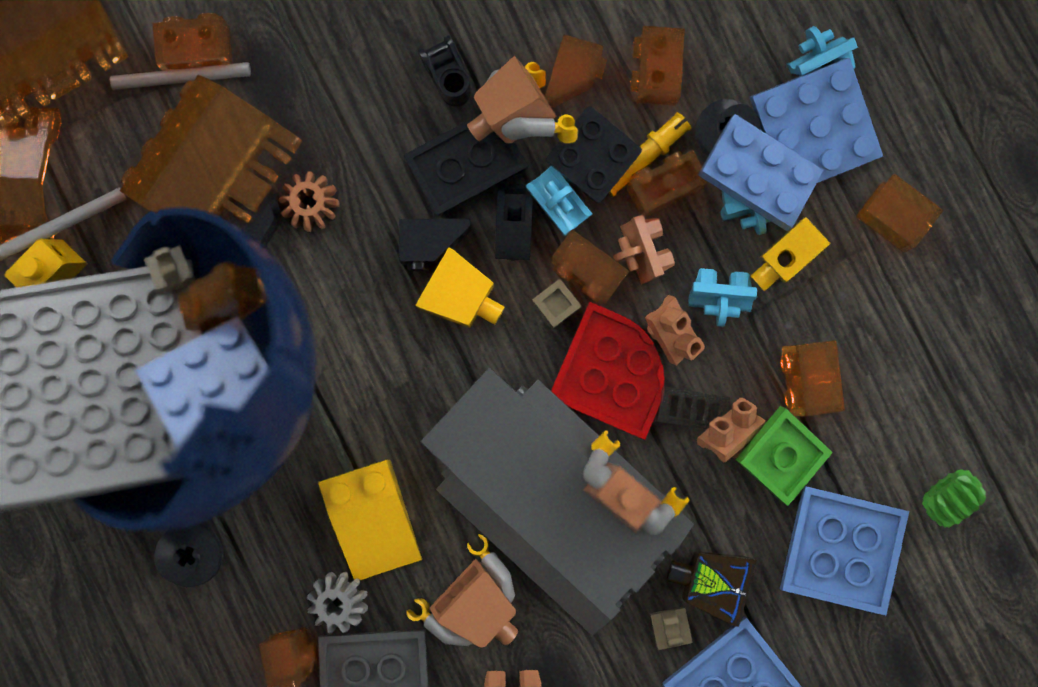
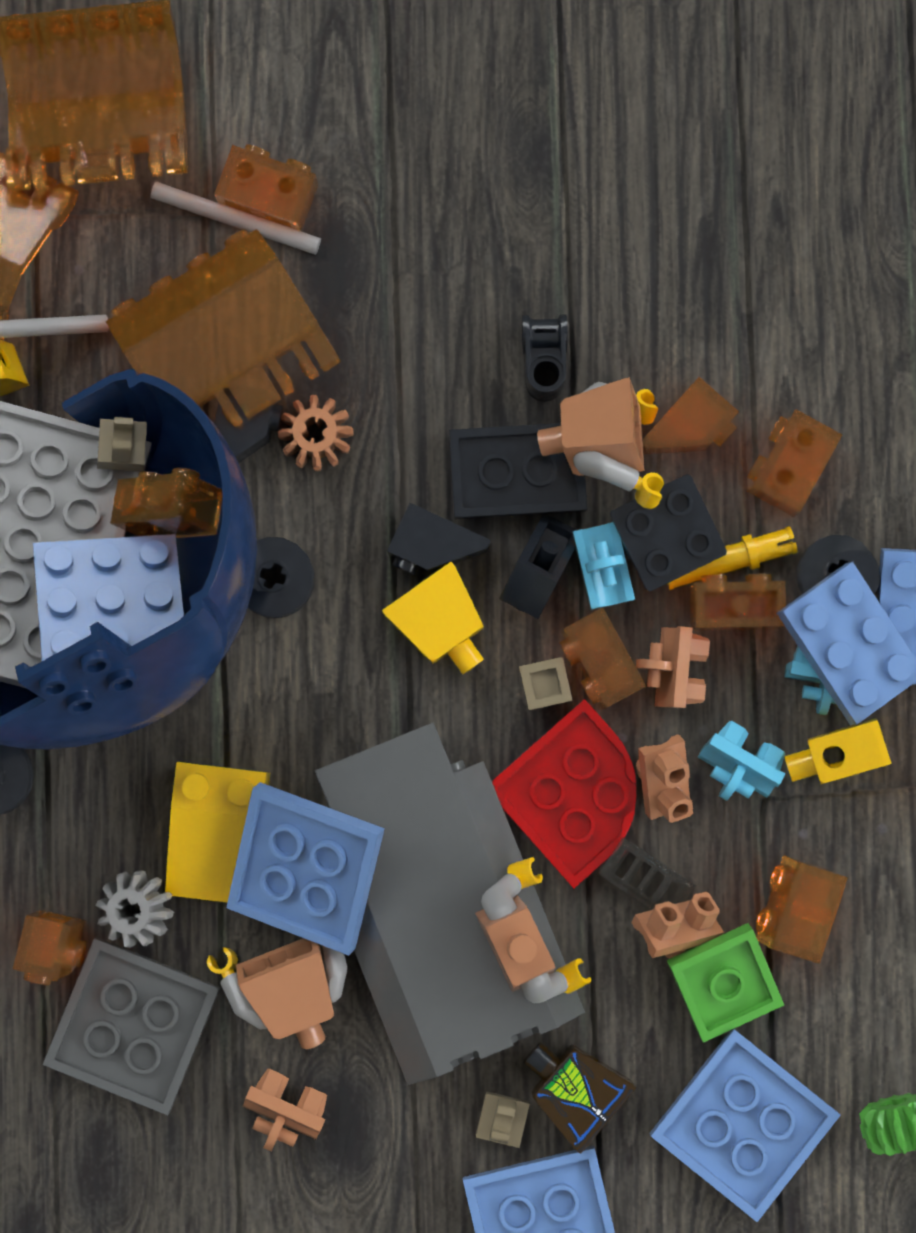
camera: 25 degrees right, 0 degrees up
none -> medium blue plate [226,782,385,956]
none -> black piece [248,537,315,618]

